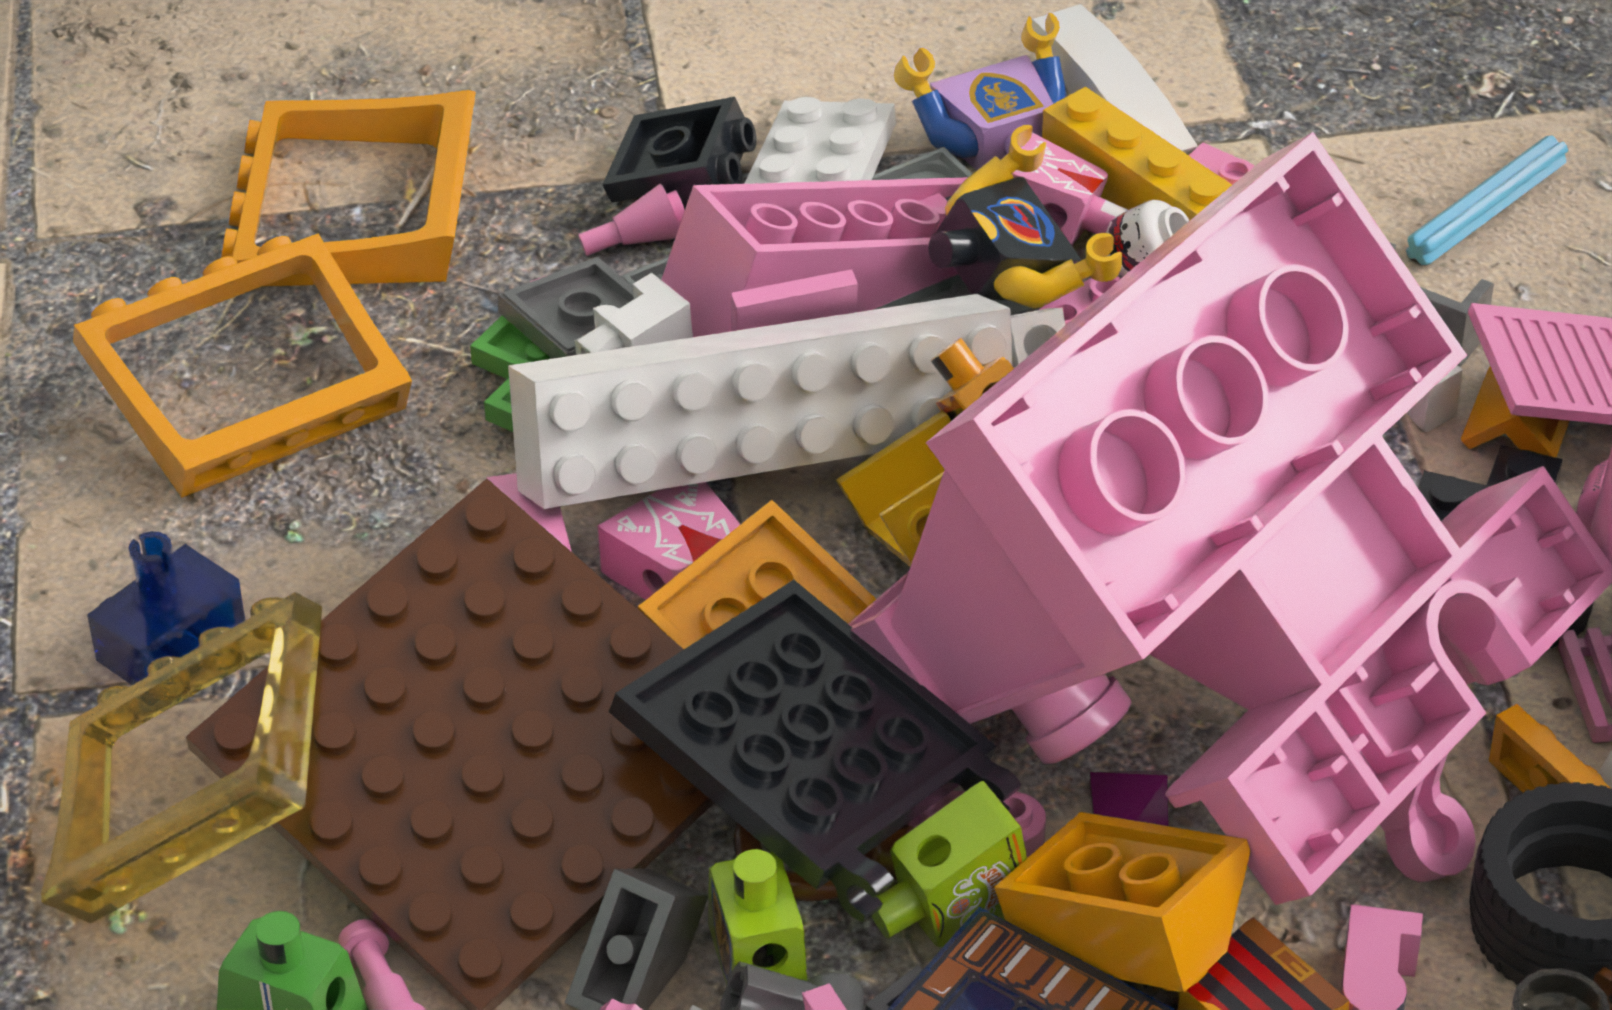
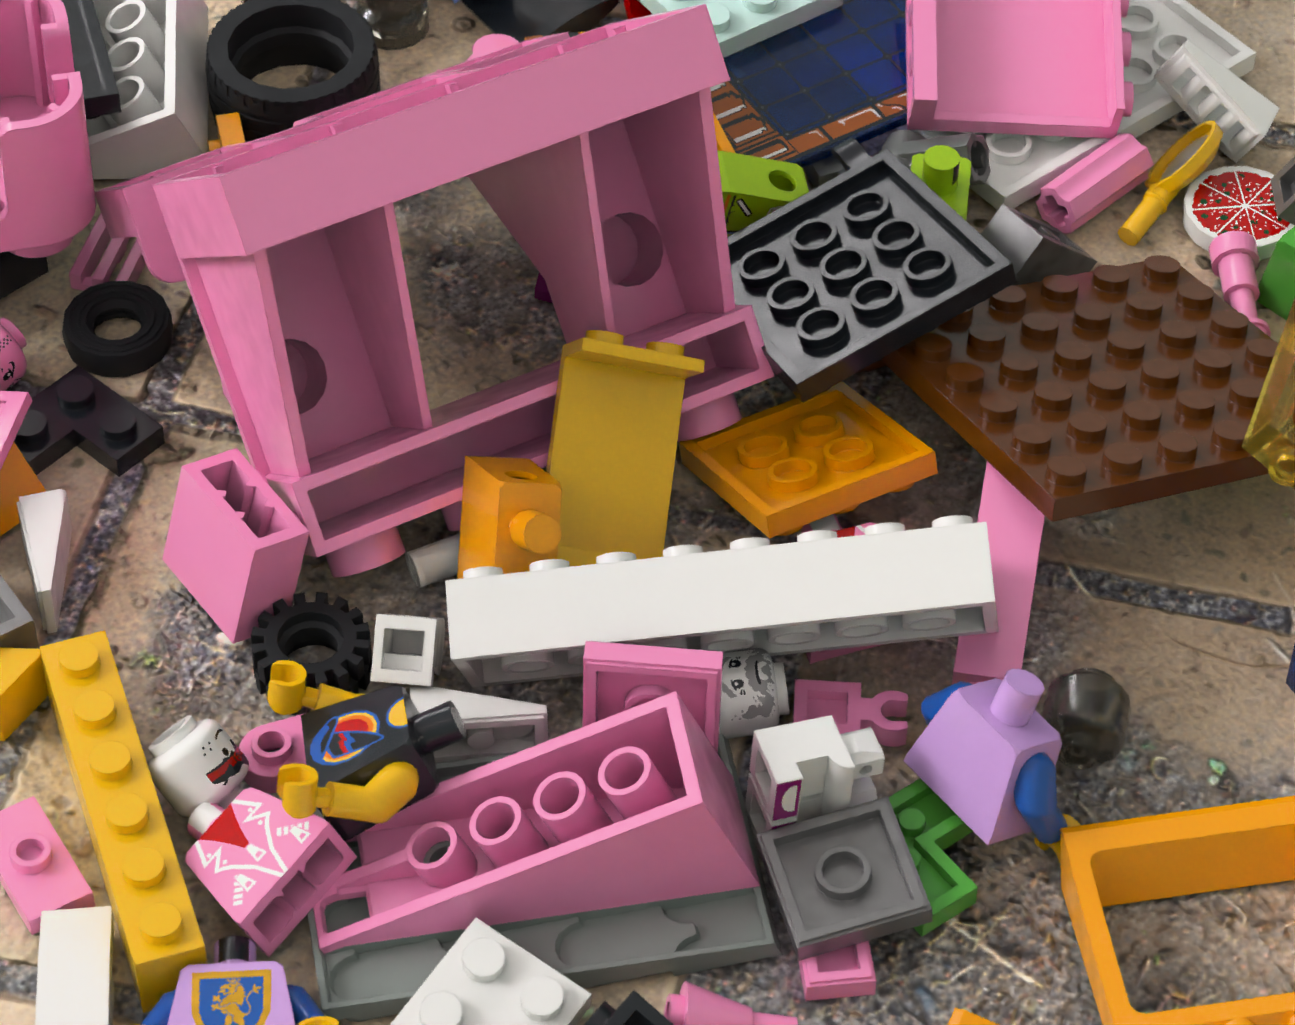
camera: 160 degrees left, 5 degrees up
none -> lavender torso [904,669,1081,863]
none -> clear smoke head [1041,668,1131,770]

